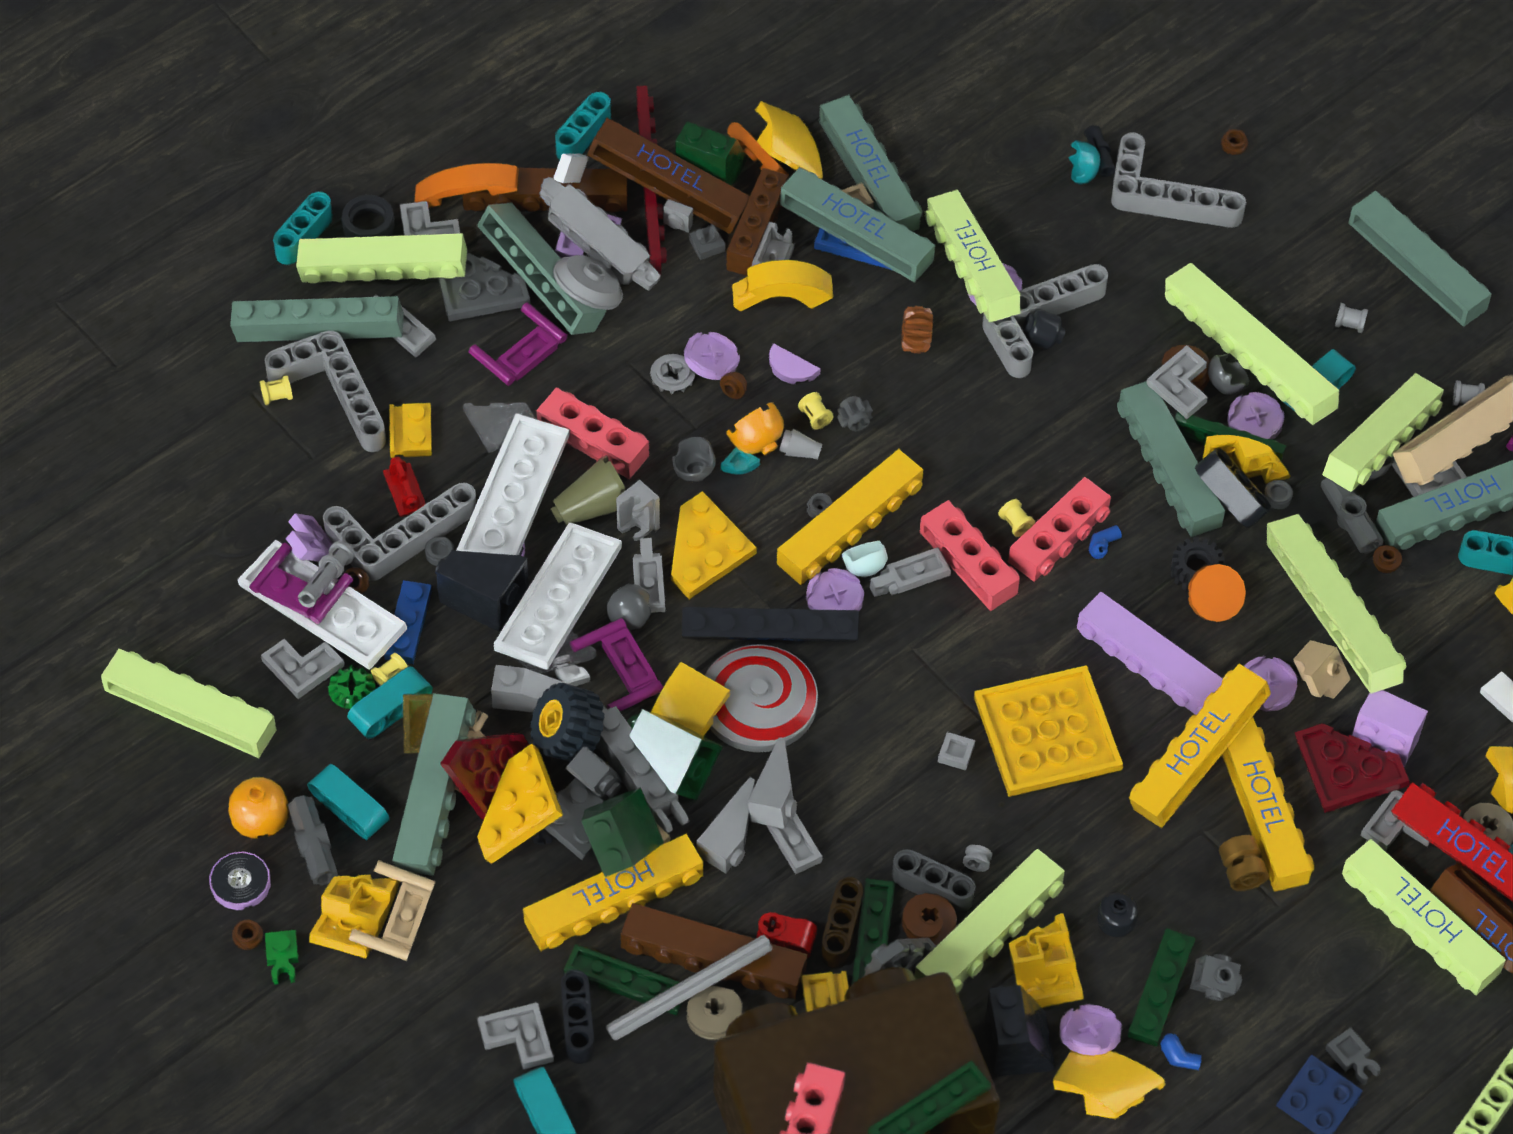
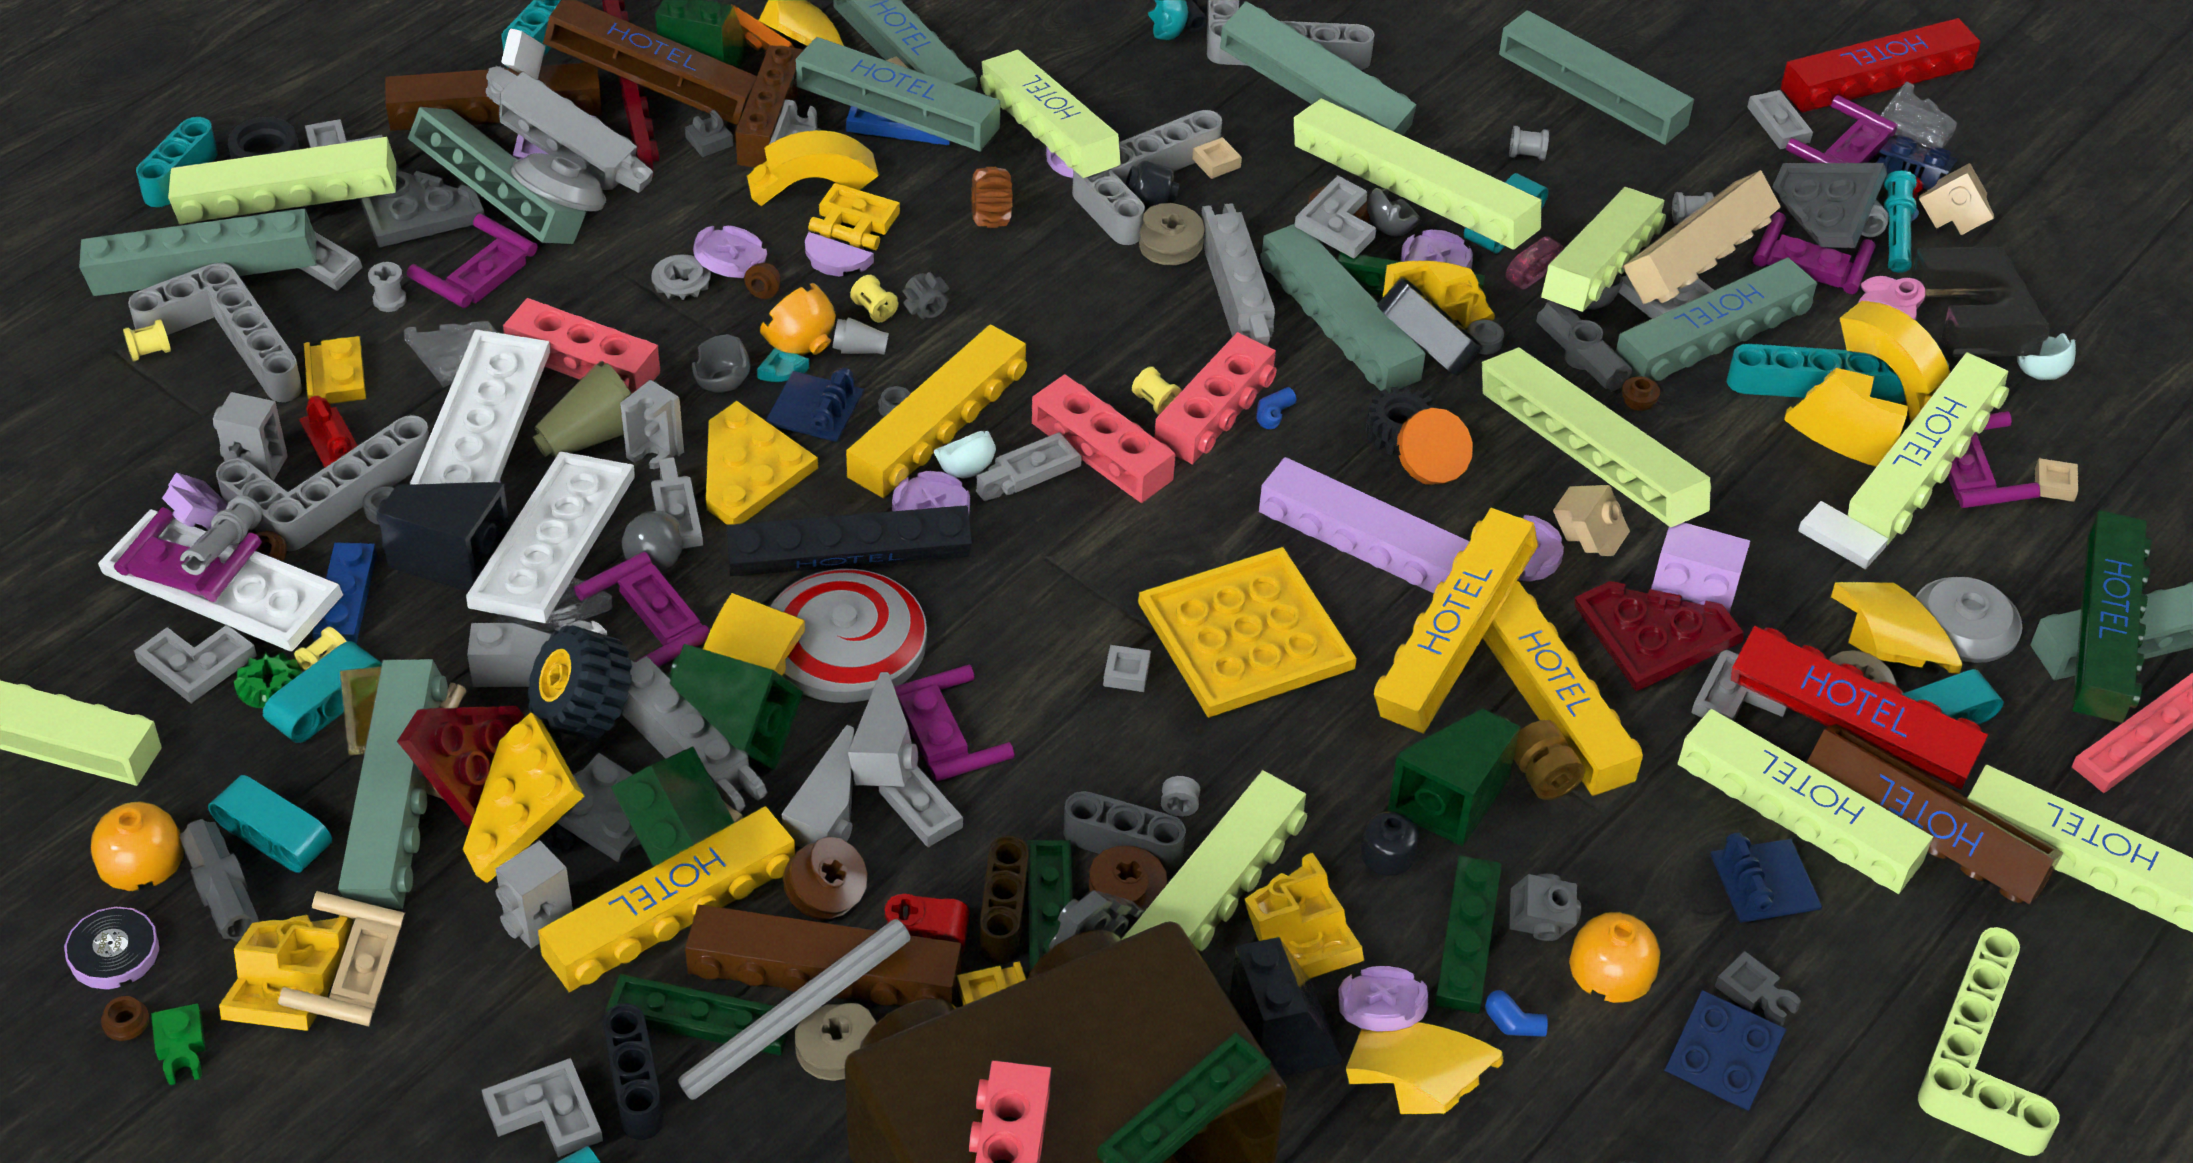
camera: 10 degrees left, 10 degrees down
orange slope [414,163,519,208] -> none
dark grey brick [566,747,622,801] -> none
light grey plate [664,199,693,232] -> none
none -> light grey brick [213,392,288,481]
none -> light grey bush [368,262,407,312]
none -> light grey brick [495,840,573,949]
none -> dark blue hinge [766,368,864,442]
none -> reddish brown piece [783,837,868,920]
none -> yellow plate [808,183,900,250]
none -> magenta plate [894,665,1014,782]
none -> dark tan piece [1139,203,1205,265]
none -> tan plate [1192,137,1242,179]
none -> light grey hinge [1201,203,1275,347]
none -> sand green brick [1220,1,1416,136]
none -> dark green slope [1388,709,1520,847]
none -> clear pink beam [1506,236,1565,289]
none -> light orange cylinder [1569,912,1660,1003]
none -> dark blue hinge [1710,833,1822,923]

